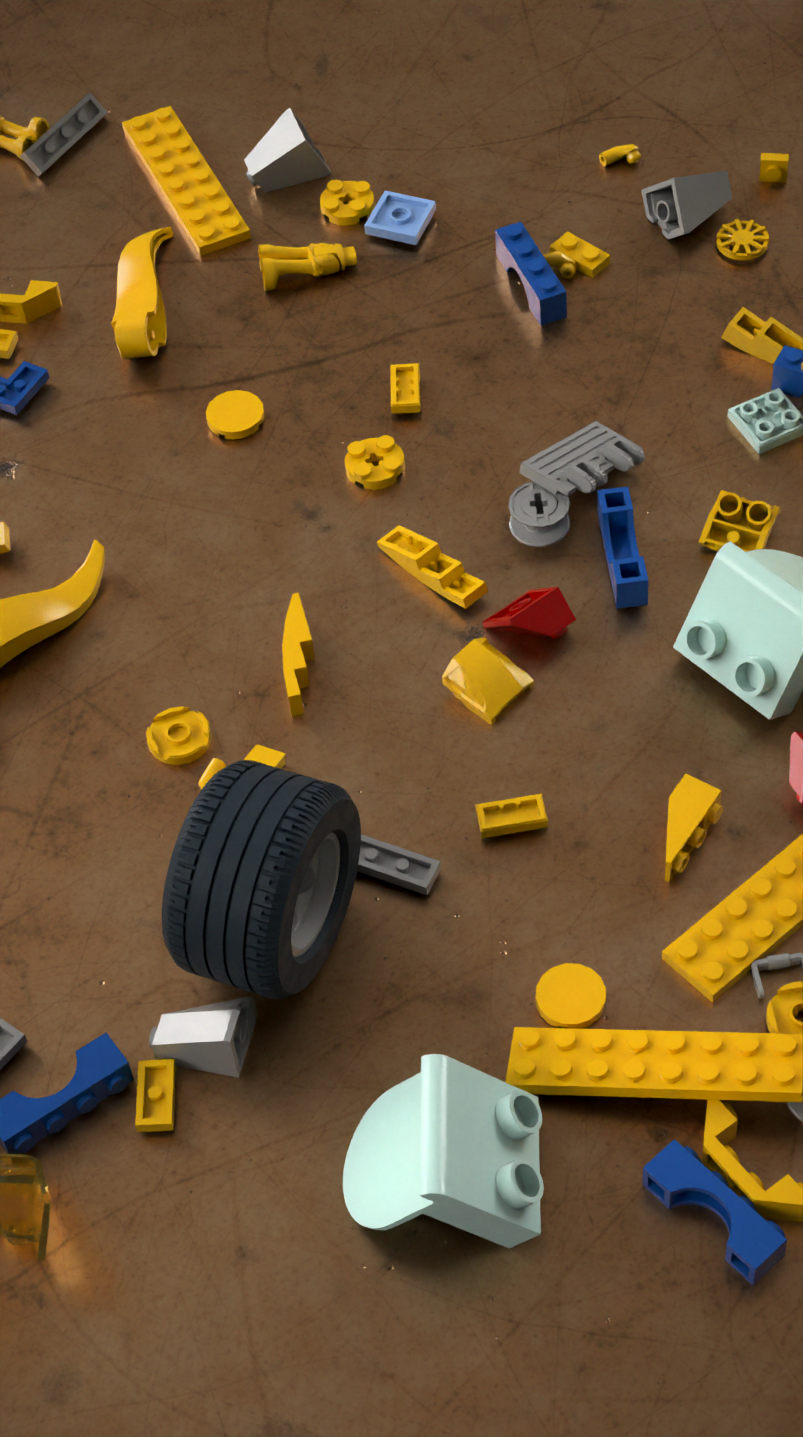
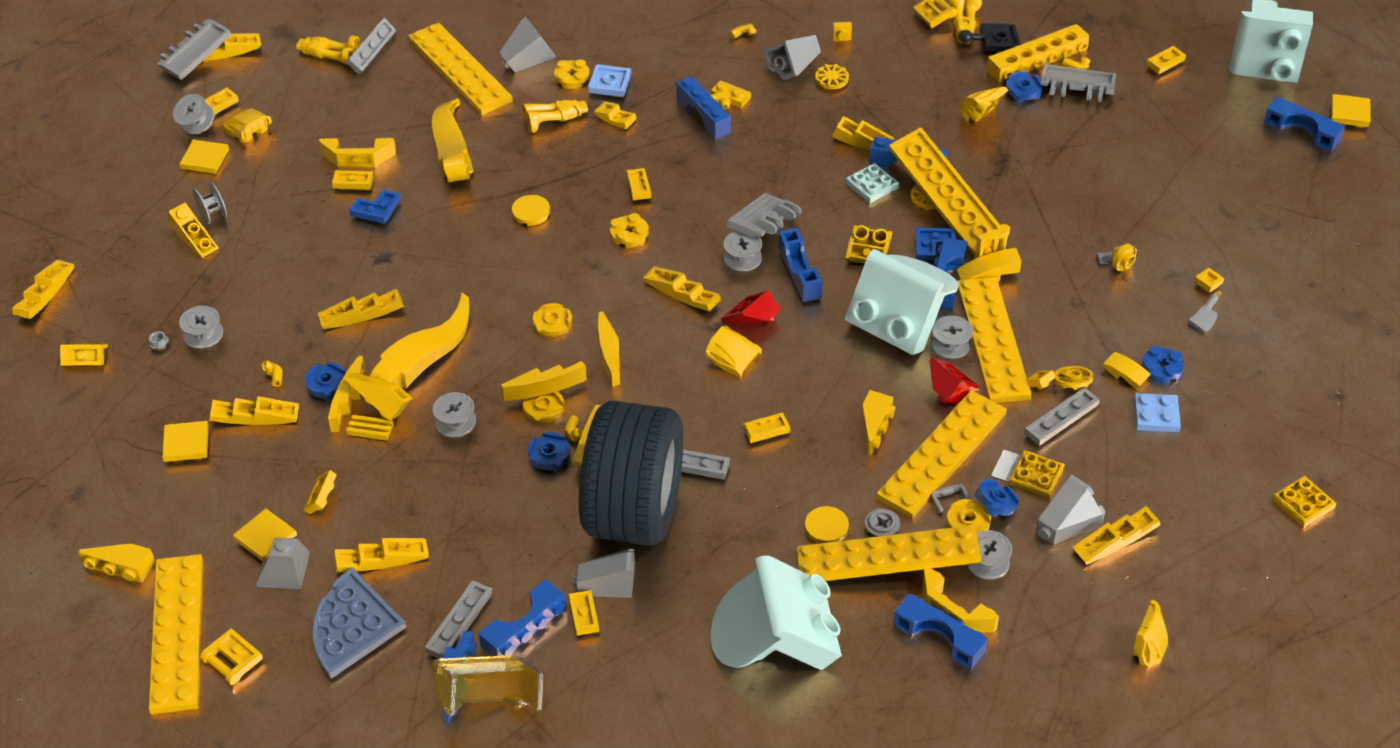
camera: 15 degrees left, 5 degrees down
none -> light grey piece [432,392,476,437]
none -> yellow slope [501,361,587,401]
none -> blue plate [527,432,571,471]
none -> yellow tile [532,303,573,337]
none -> yellow slope [594,101,636,129]
none -> light grey gear [865,509,900,537]

